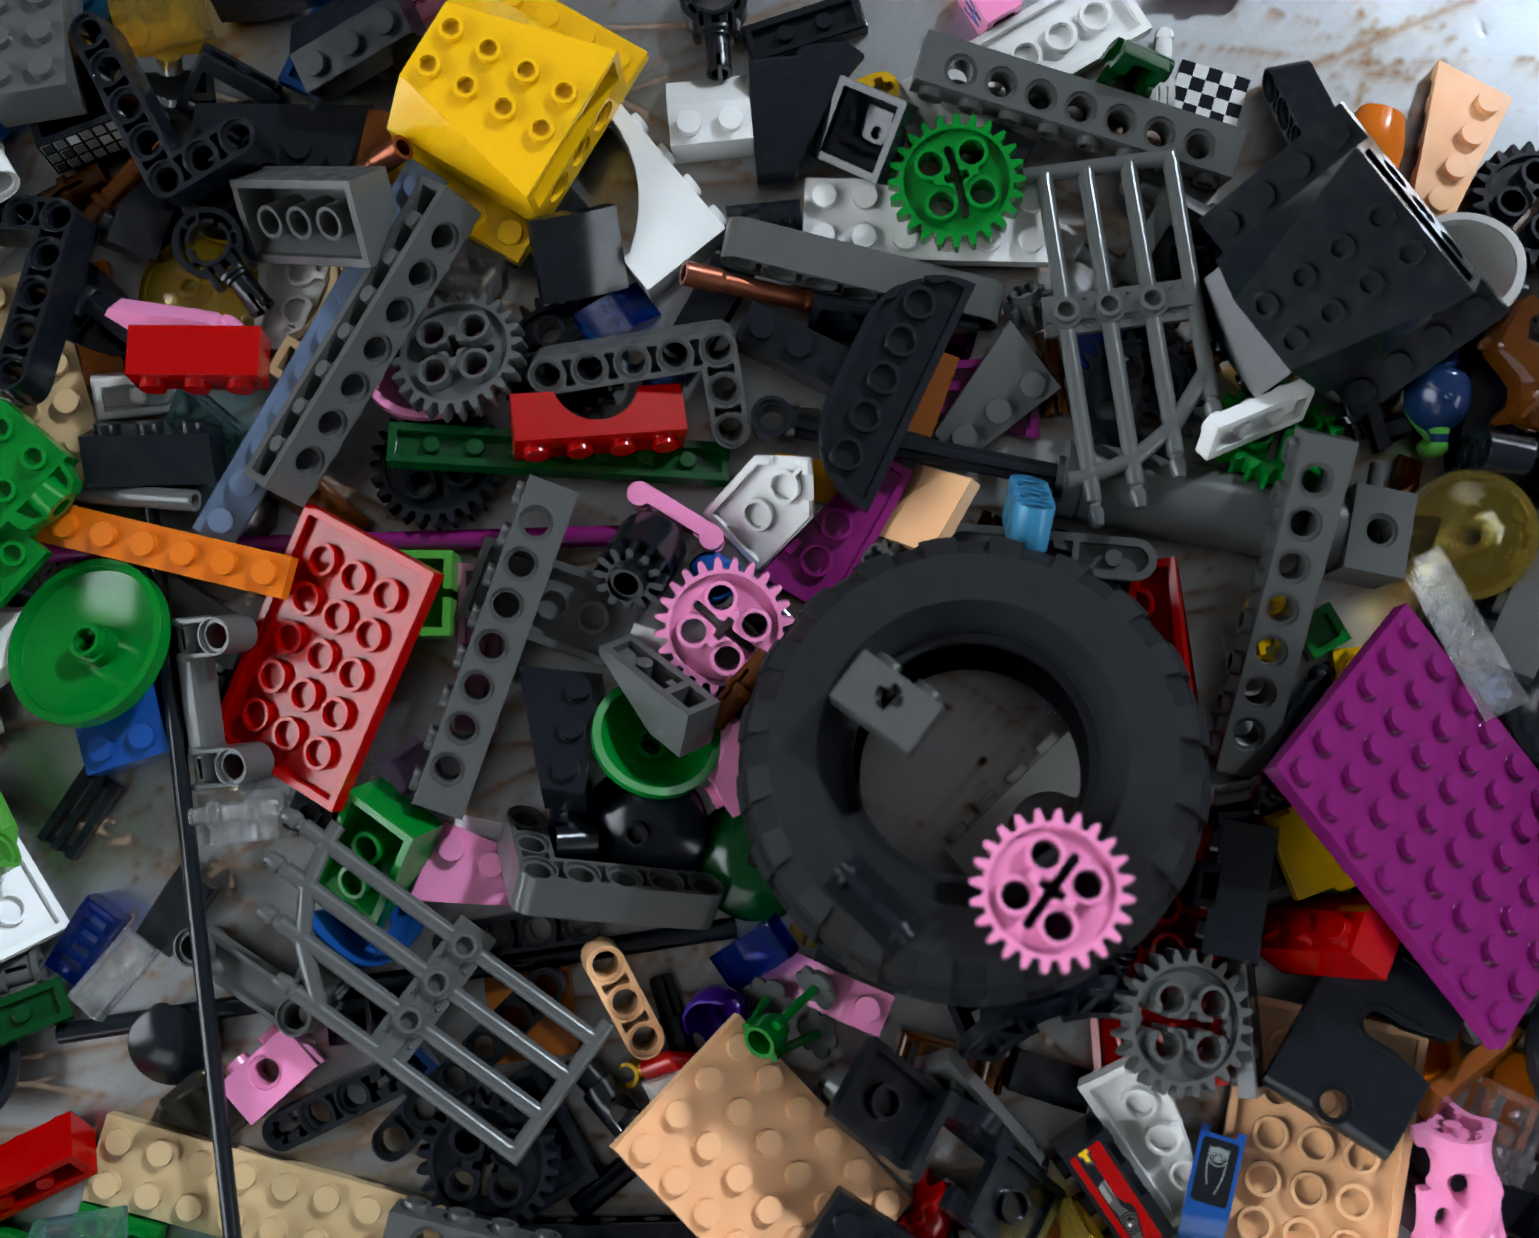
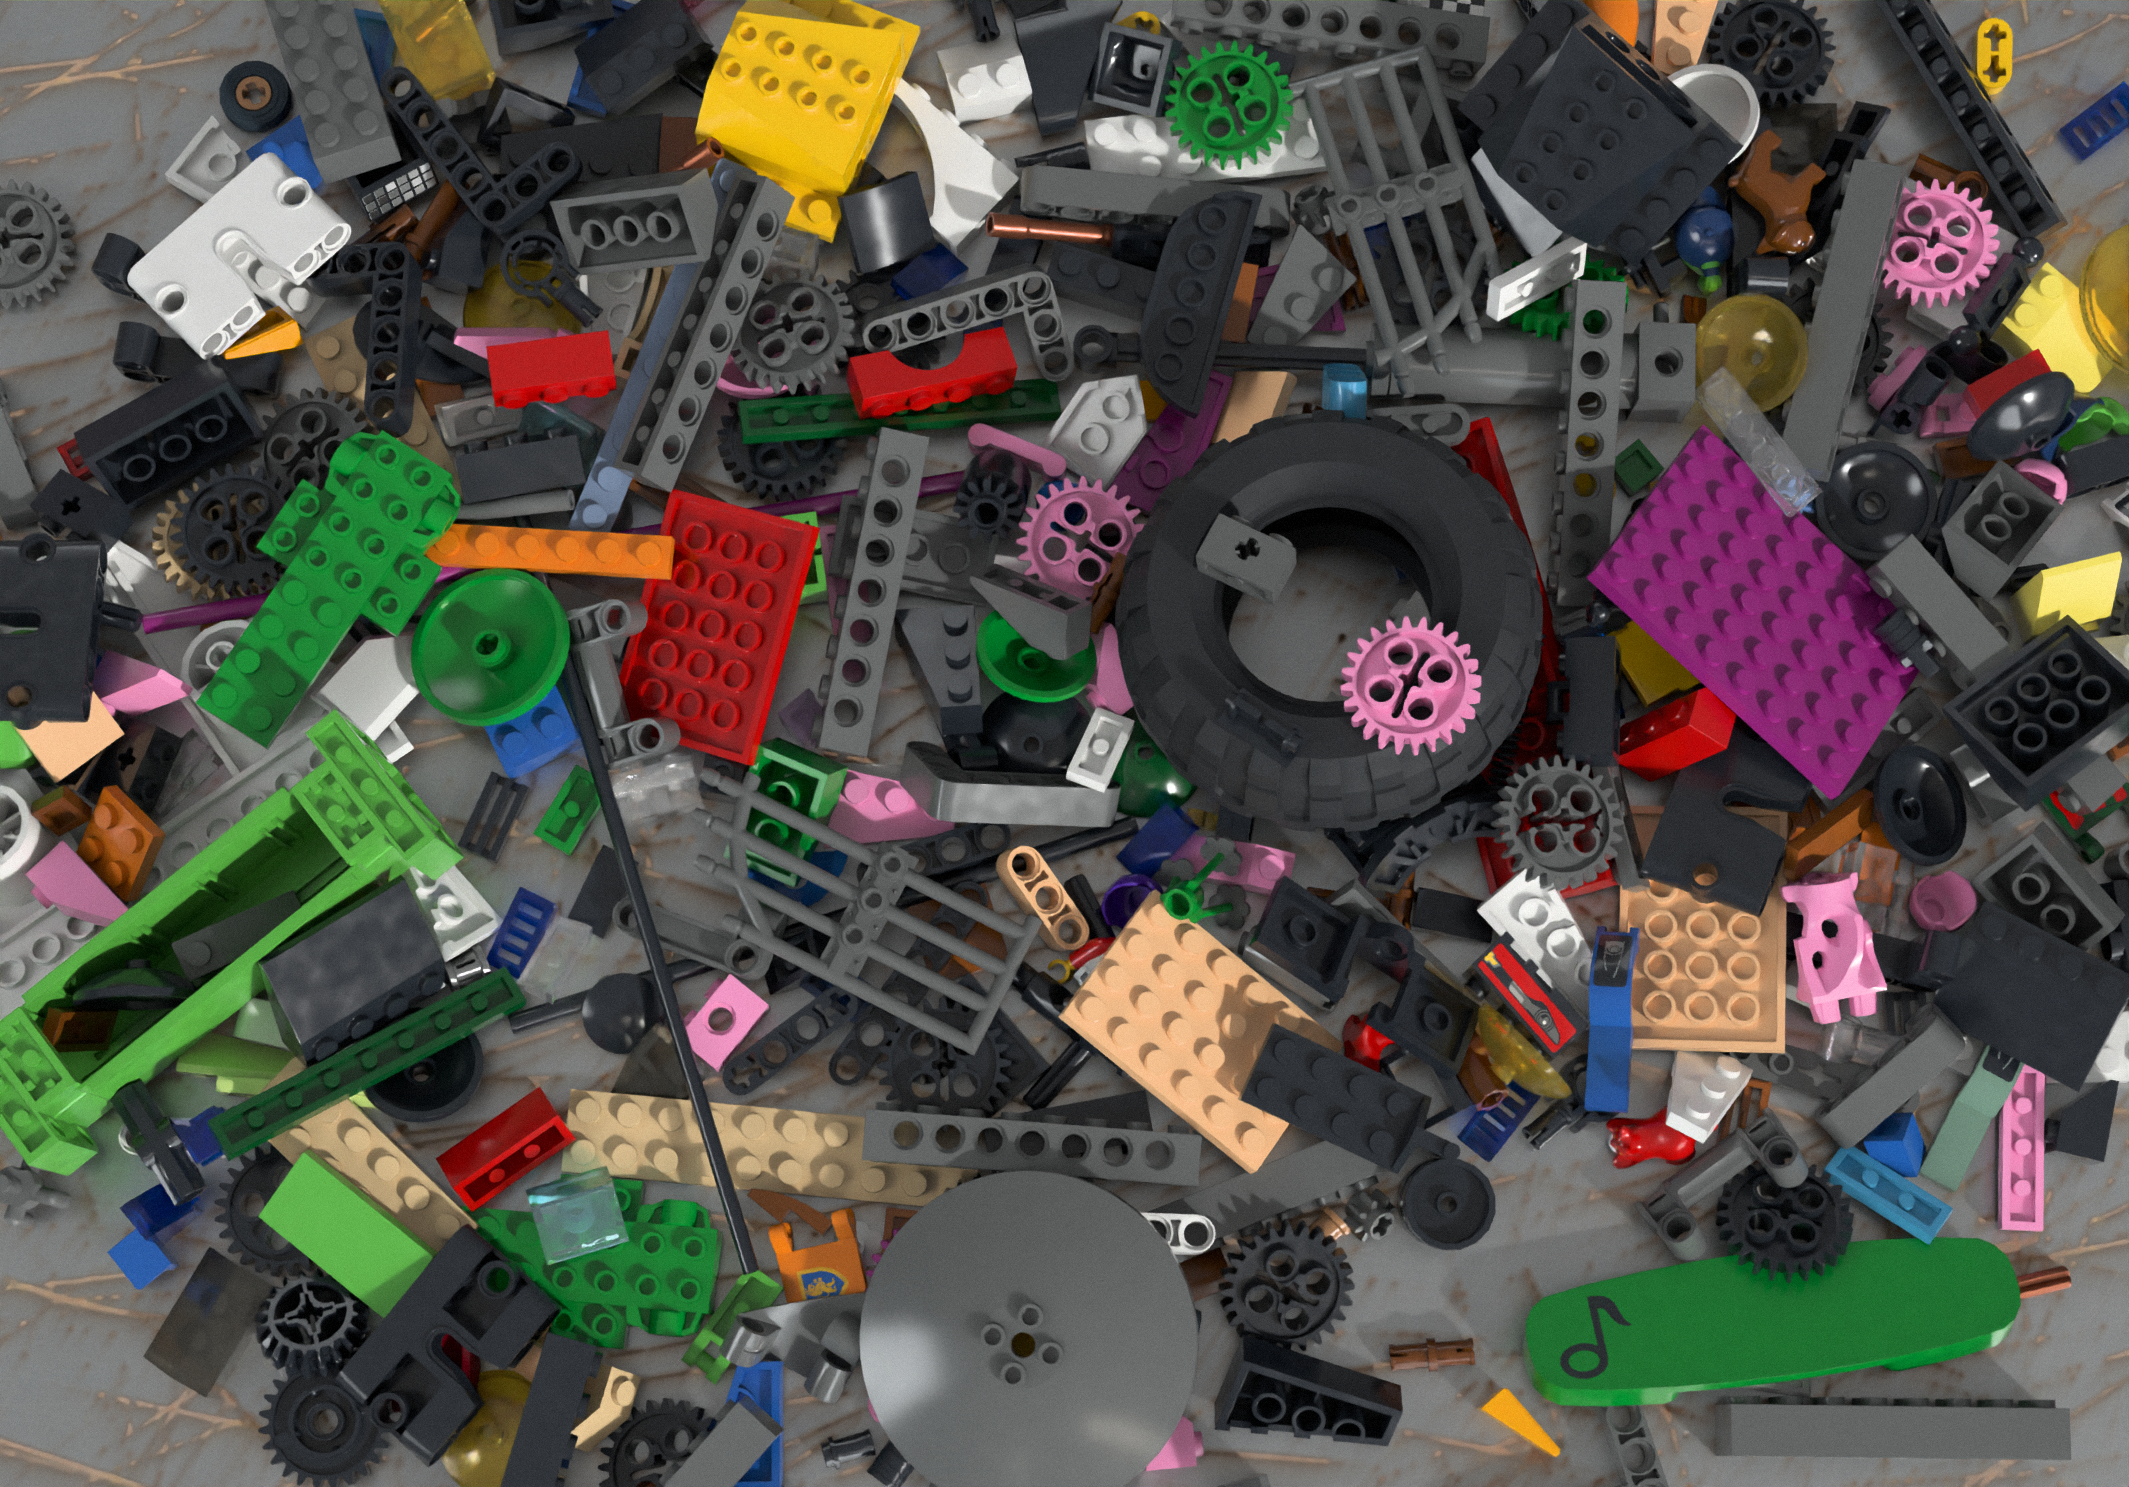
camera: 20 degrees left, 5 degrees down
none -> green plate [533,764,601,856]
none -> white plate [1066,707,1135,793]

